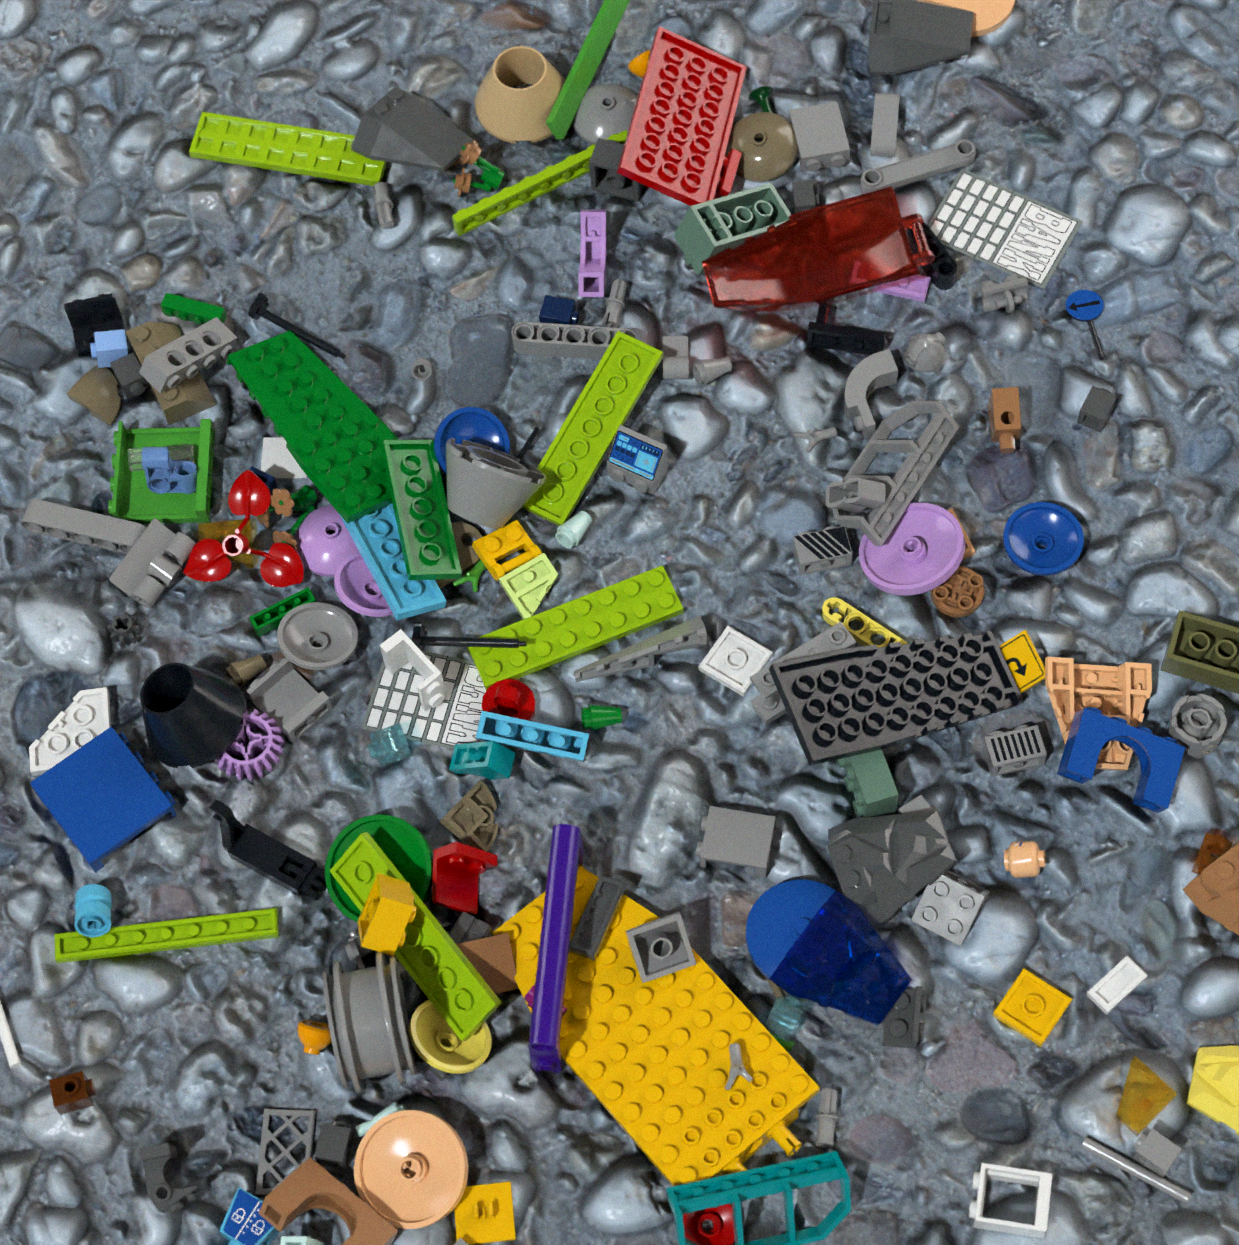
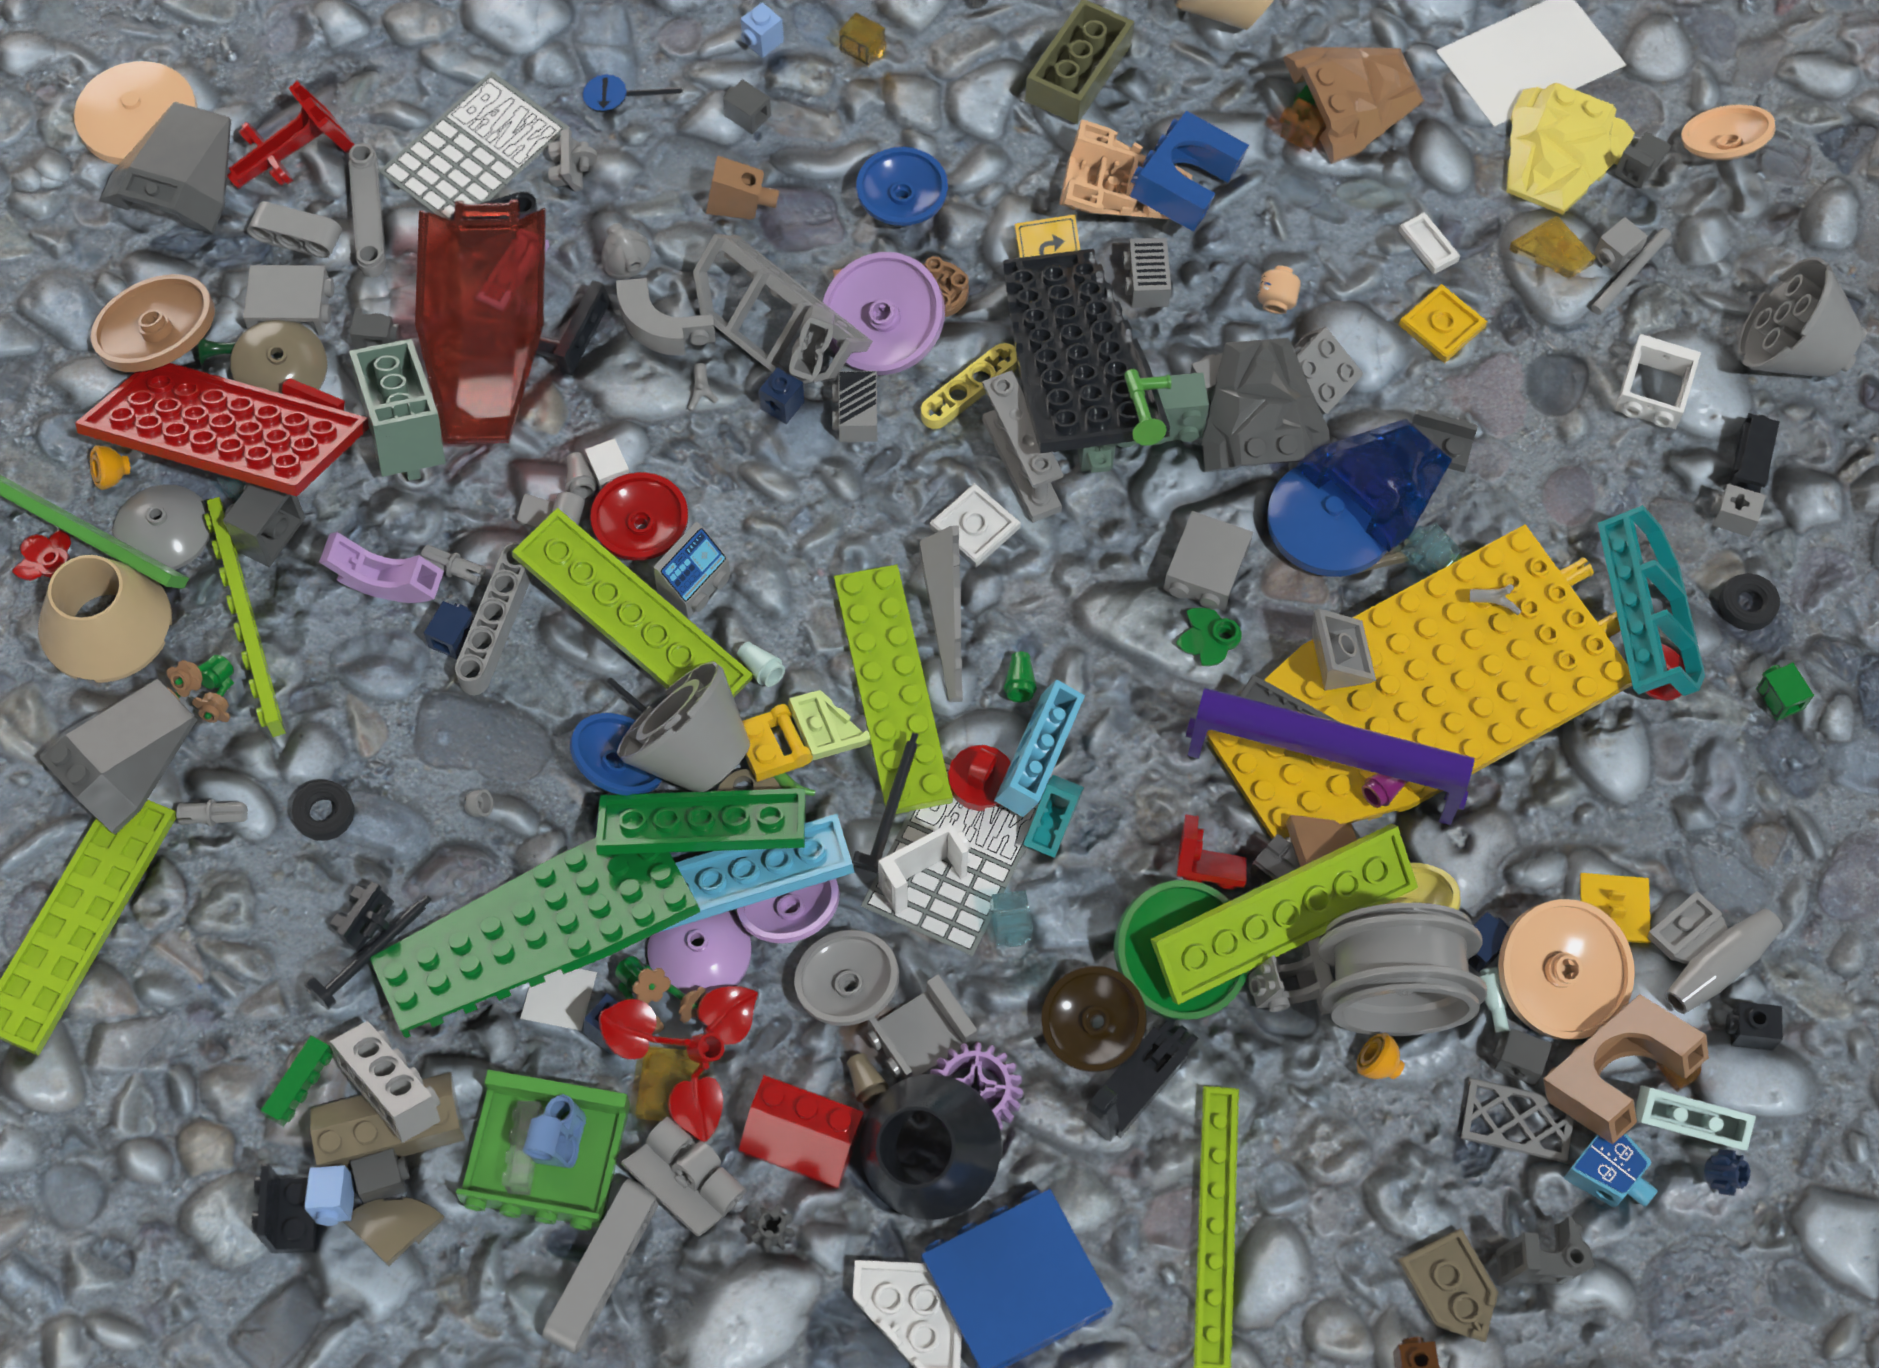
camera: 85 degrees left, 0 degrees up
medium azure wheel [74,884,112,937] -> none
green piece [249,587,316,637] -> none
yellow brick [357,873,417,956] -> none
dark tan brick [440,779,498,852] -> none
light grey axle [815,1088,839,1148] -> none
light grey brick [1167,694,1227,759] -> none
none -> red plate [12,530,71,581]
none -> medium nougat dish [91,274,215,372]
none -> red piece [227,81,355,189]
none -> black tyre [292,780,354,841]
none -> black hips [330,881,394,952]
none -> white brick [585,438,629,491]
none -> red dish [591,472,688,561]
none -> red slope [739,1075,864,1189]
none -> light blue brick [740,2,784,58]
none -> dark blue brick [759,367,804,424]
none -> clear yellow brick [839,12,887,66]
none -> dark brown dish [1041,966,1147,1072]
none -> bright green piece [1124,369,1171,446]
none -> green plate [1176,608,1242,666]
none -> dark tan tile [1398,1228,1499,1343]
none -> dark blue brick [1468,912,1509,974]

